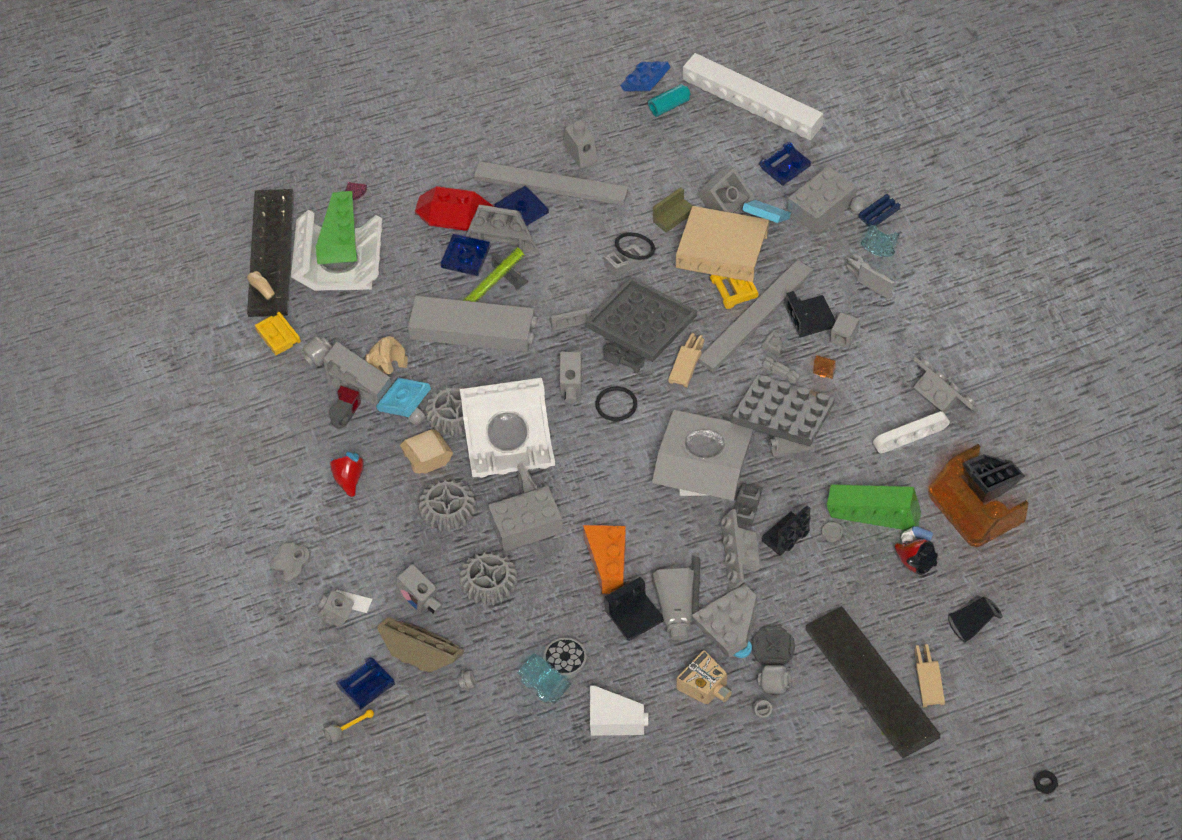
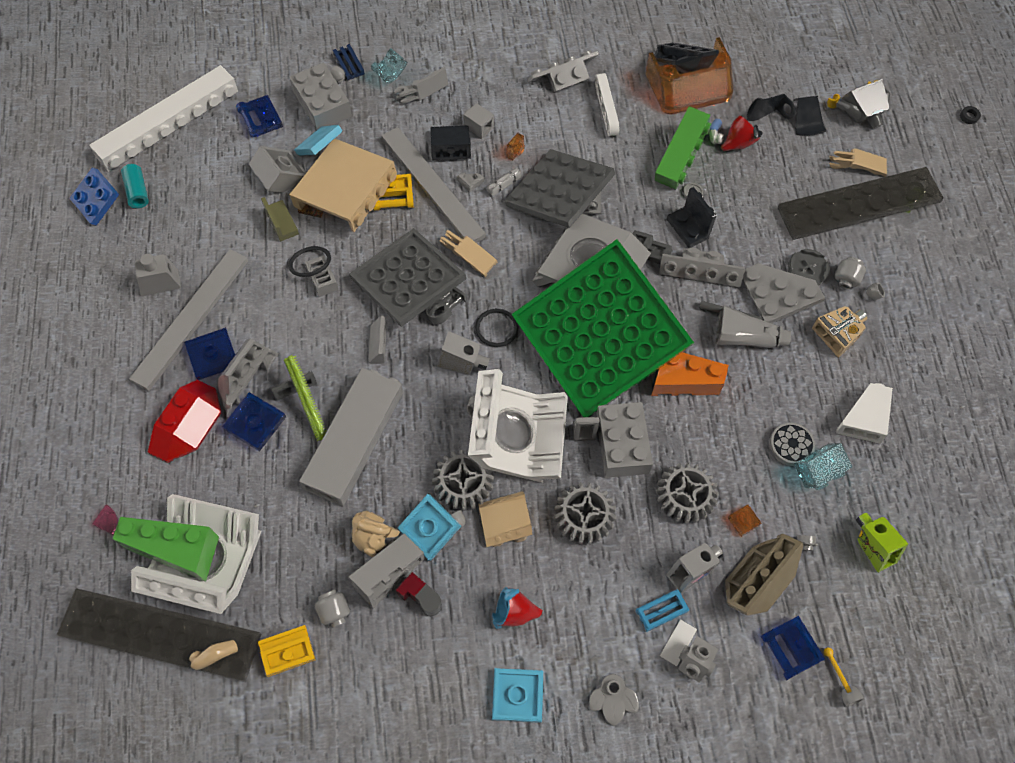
camera: 80 degrees left, 10 degrees up
black bracket [604,577,664,641] -> none
none -> medium azure tile [492,668,543,723]
none -> green plate [511,239,694,418]
none -> dark azure tile [635,589,689,632]
none -> clear orange plate [728,505,762,537]
none -> black piece [747,94,796,121]
none -> torso [827,79,890,129]
none -> lime torso [856,513,908,573]

